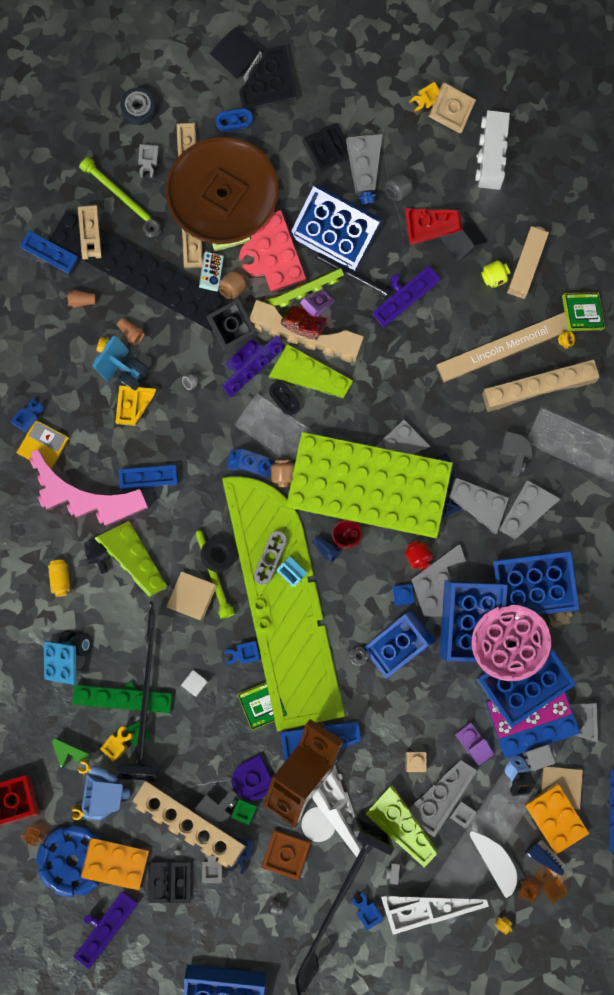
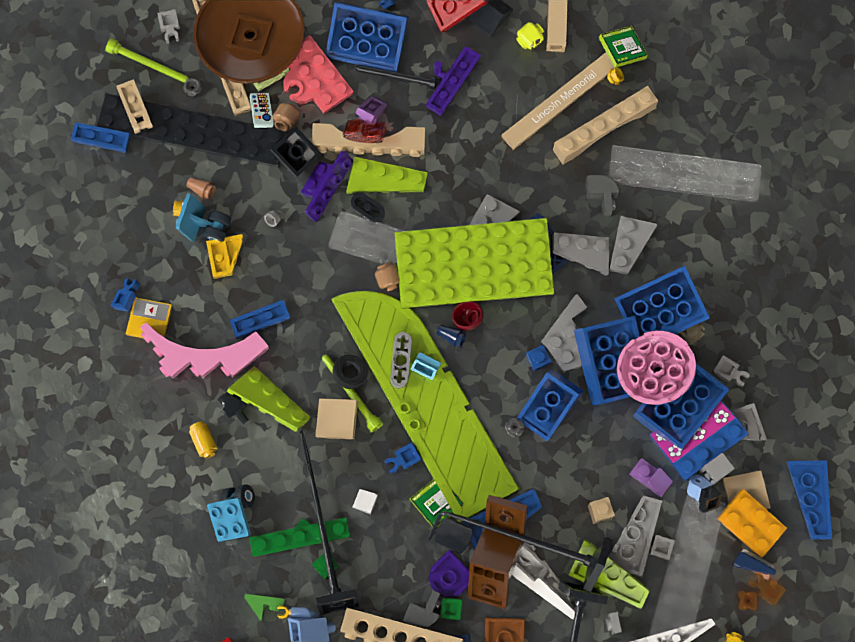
camera: 15 degrees left, 5 degrees down
nougat cone [68,289,95,308] -> none
yellow plate [100,726,134,762] -> none
blue bracket [227,449,274,477] -> none
lime wing [264,268,344,307] -> none
white sticker [302,807,335,842] -> none
red head [405,540,433,570] -> none
white sticker [470,831,528,898] -> none
none -> black piece [428,511,613,593]
none -> light grey plate [712,356,750,387]

